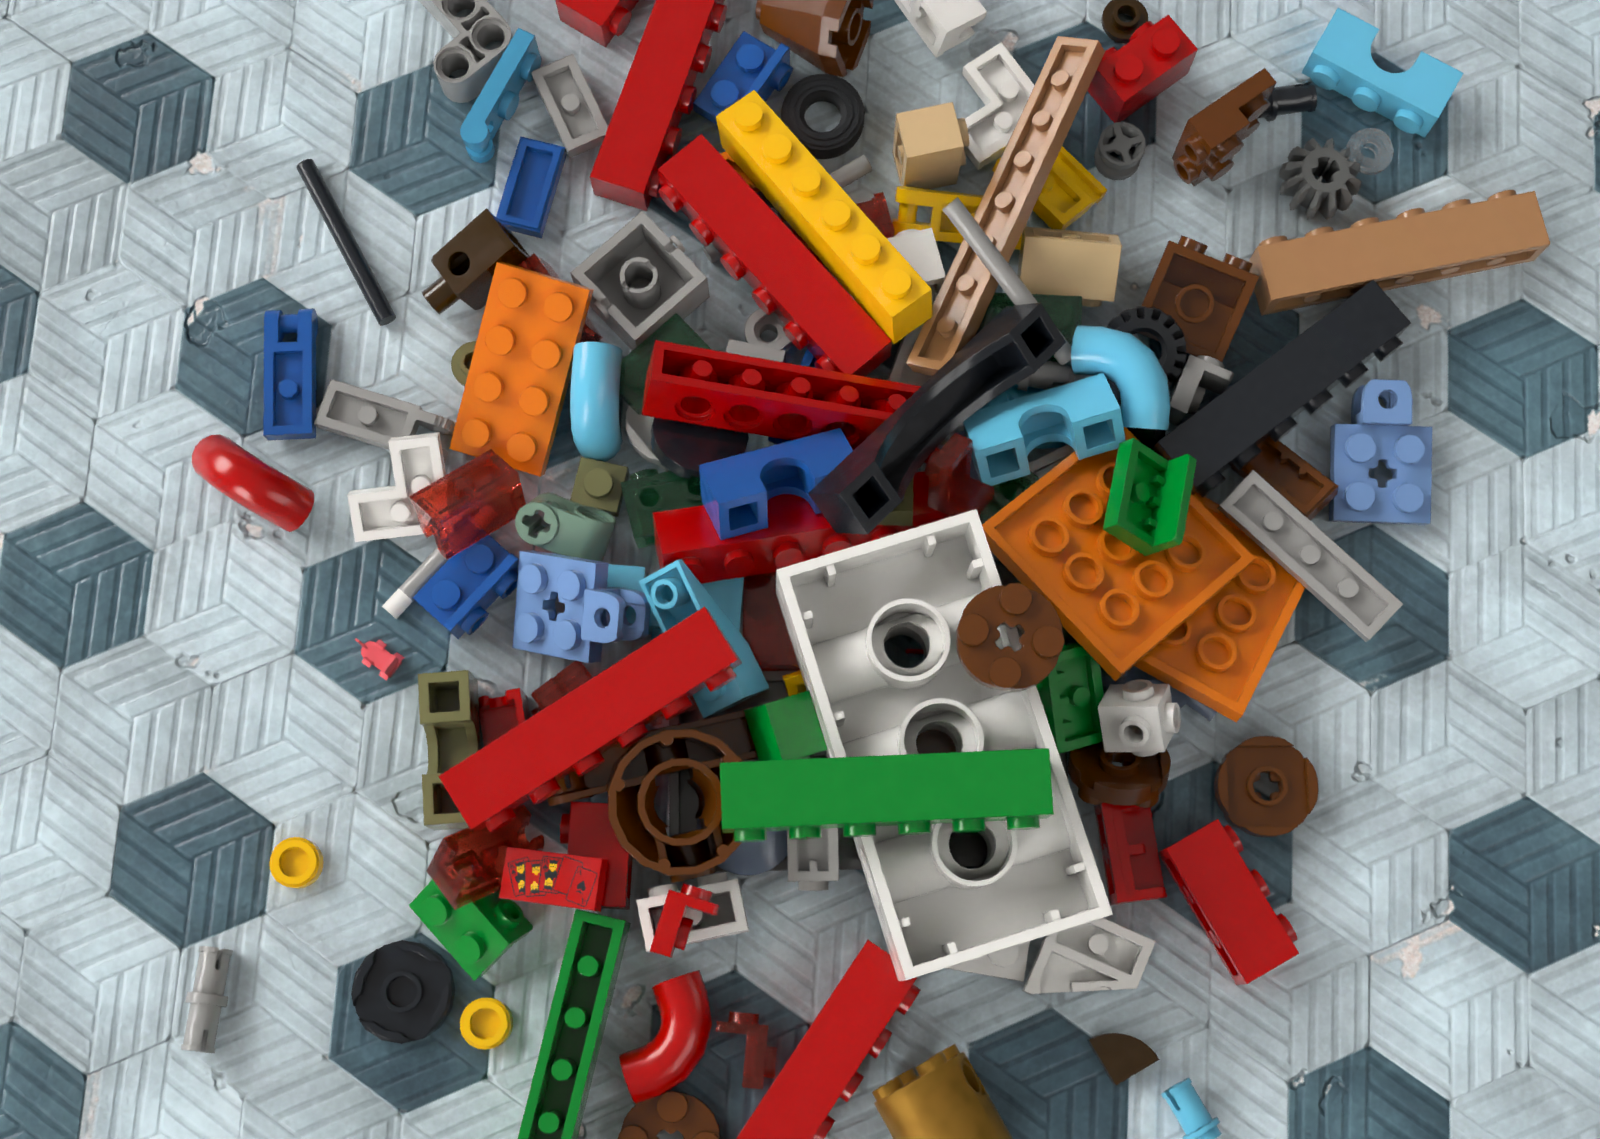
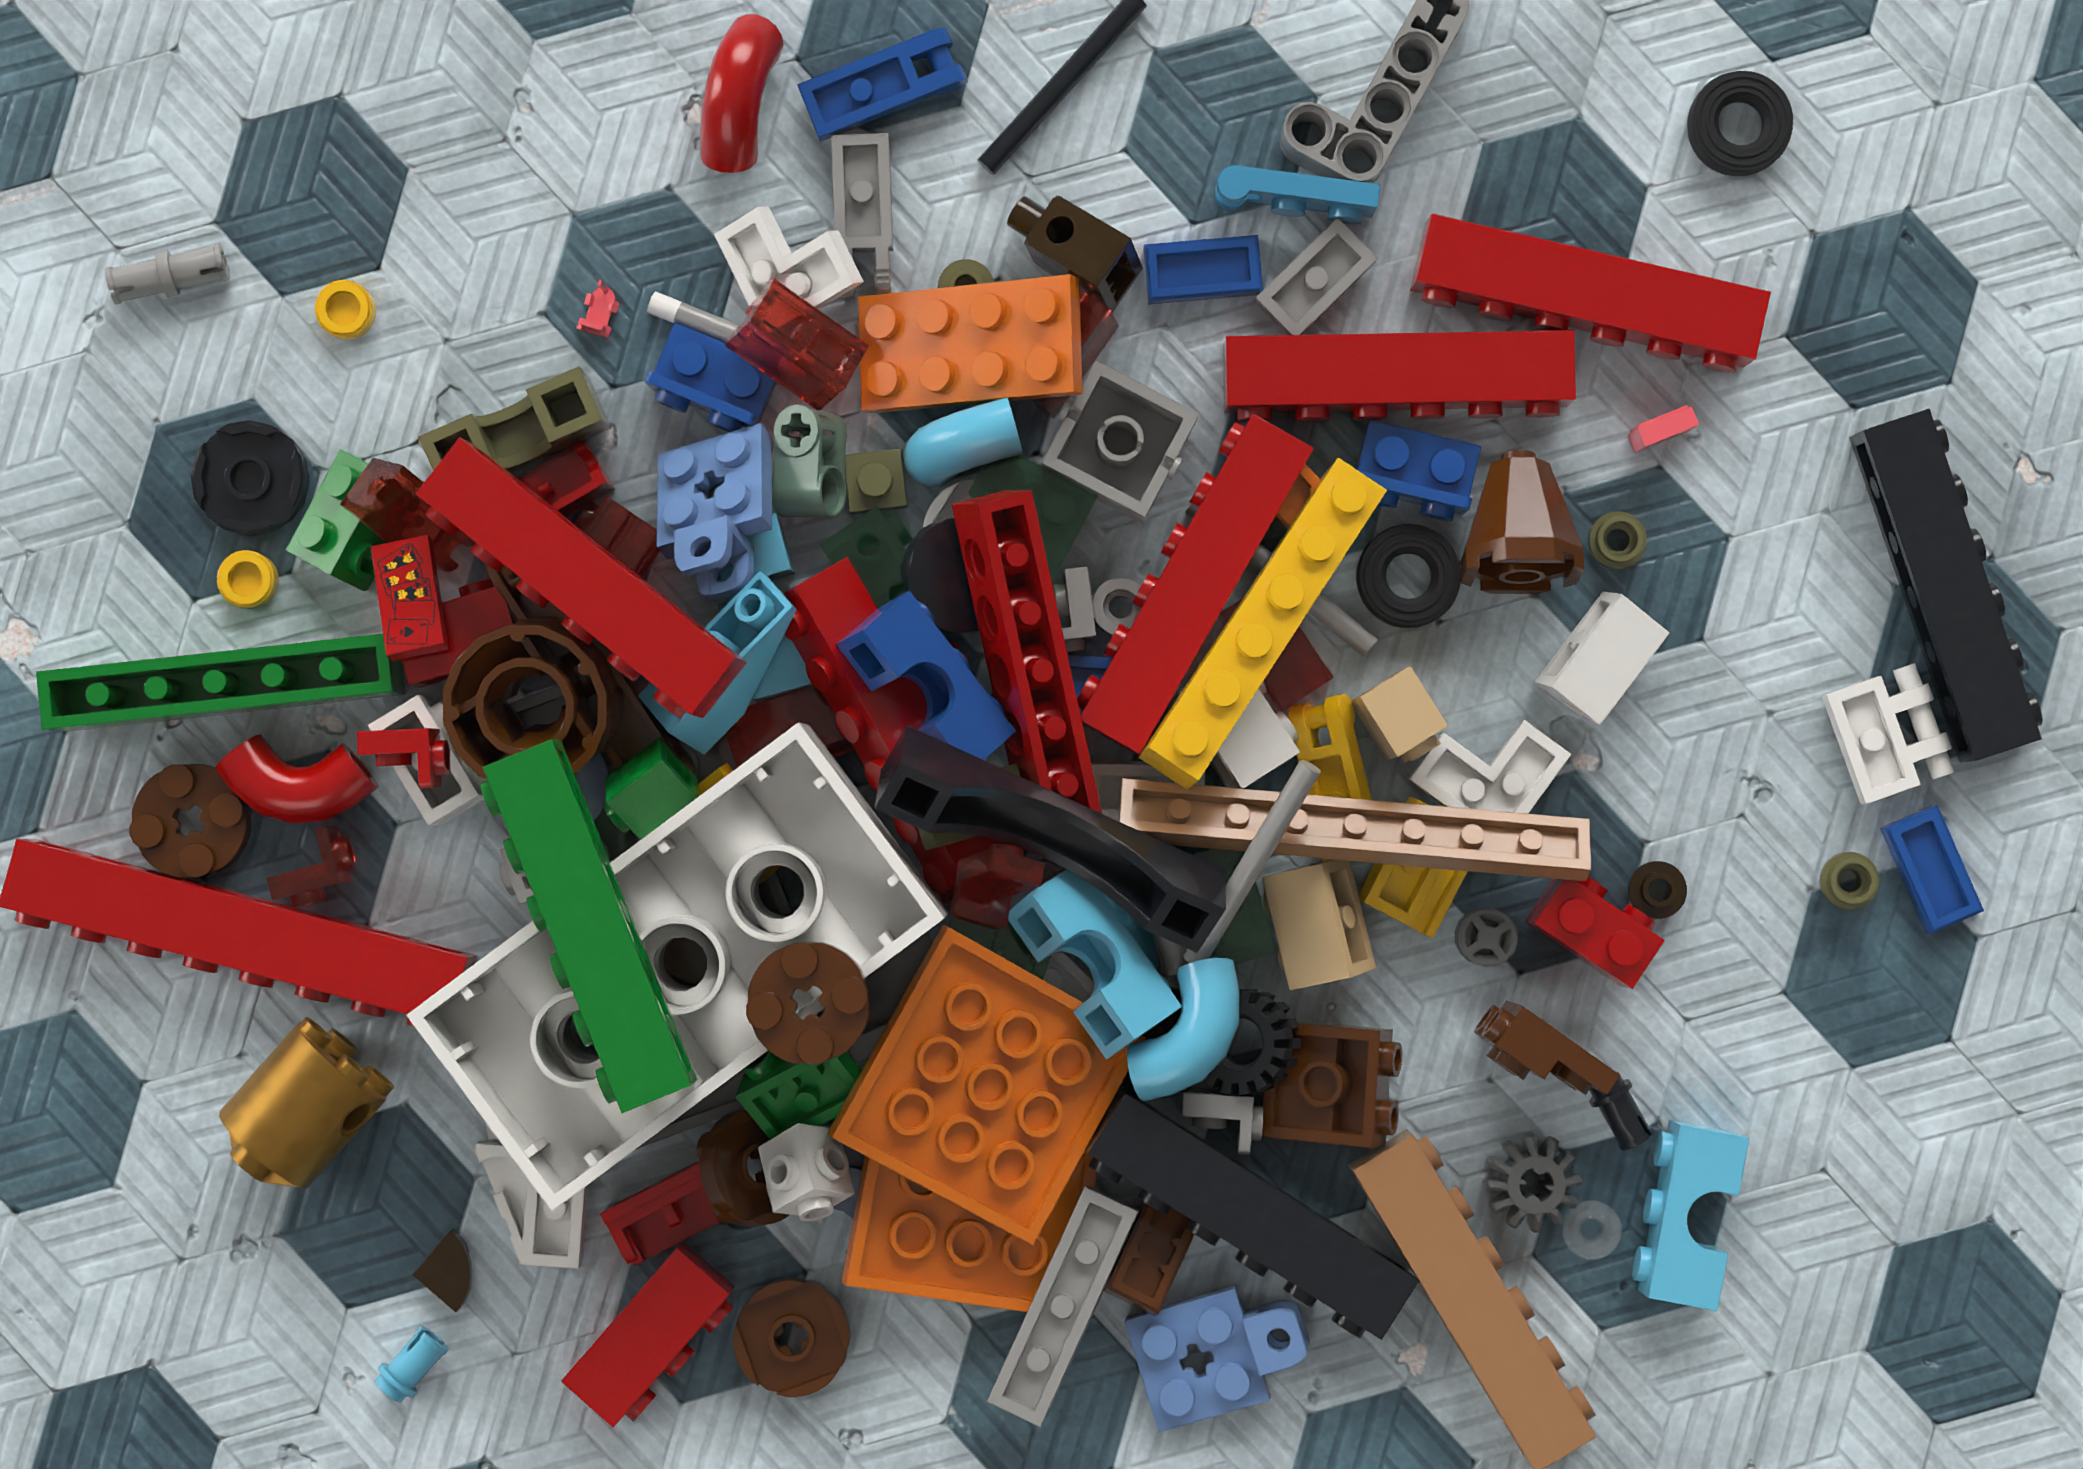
camera: 70 degrees right, 10 degrees up
green bracket [1103,438,1197,556] -> none

